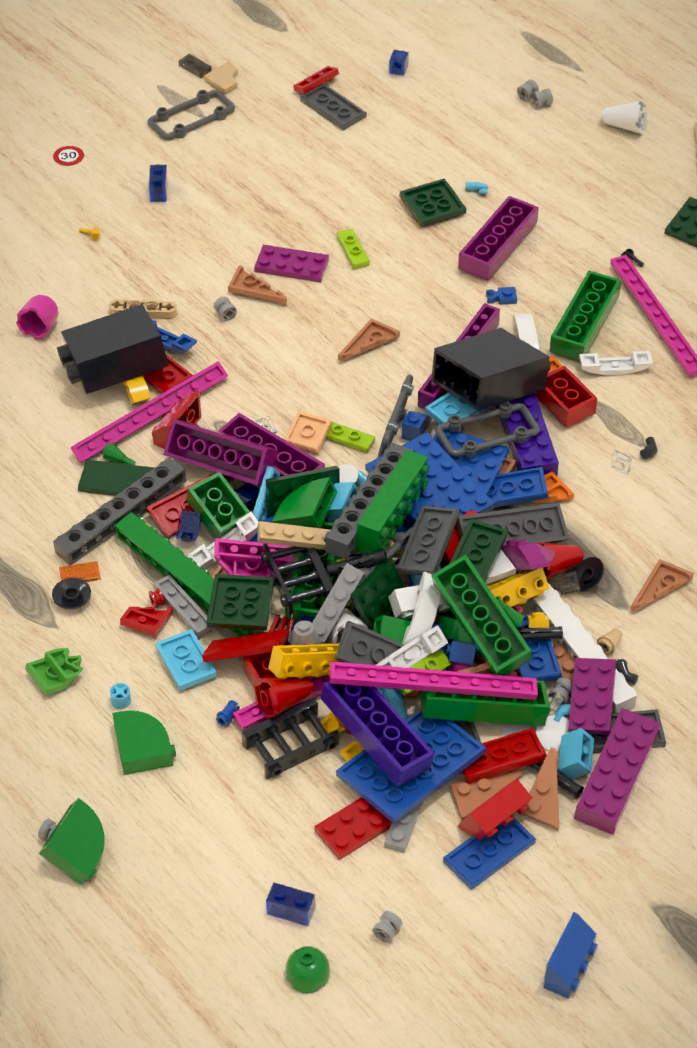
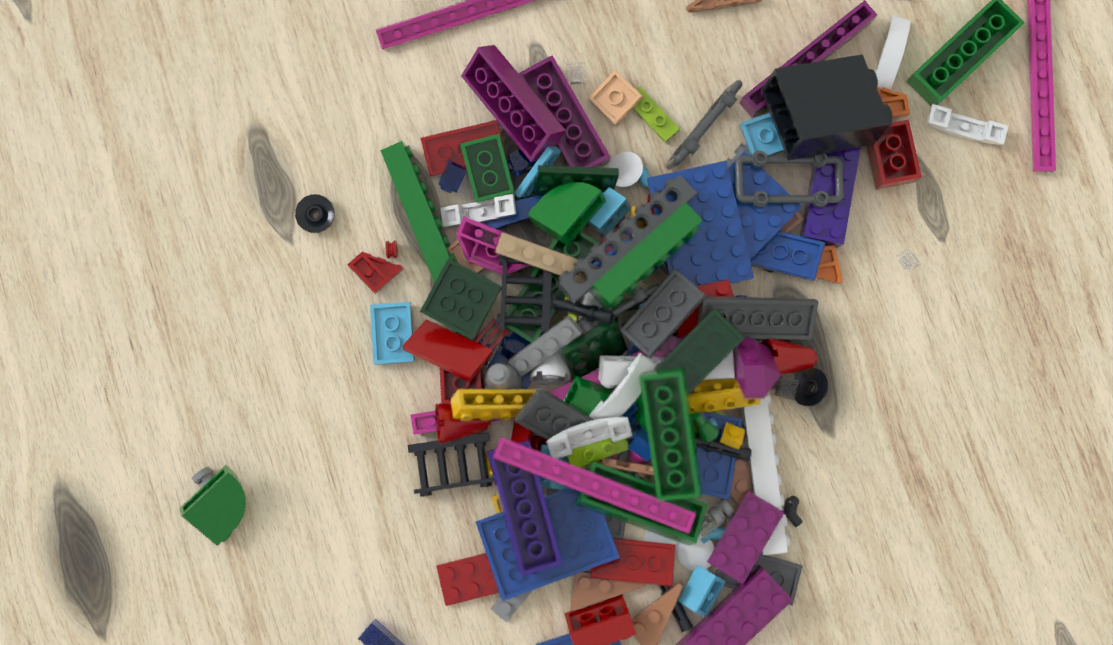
camera: 25 degrees right, 35 degrees up
bright green plate [25,648,83,696] -> none
dark grey brick [53,457,187,566] -> none
clear orange tile [59,561,101,582] -> none
dark green tile [78,459,155,496] -> none
green cone [102,443,136,465] -> none
medium azure wheel [110,683,131,709] -> none
green brick [112,710,176,775] -> none
red slope [152,391,202,449] -> none
light grey plate [153,575,214,638] -> none
blue pin [216,700,240,726] -> none
blue slope [401,411,432,441] -> none
tan cone [596,628,622,655] -> none
nougat wing [630,559,694,612] -> none
black arm [640,437,658,459] -> none

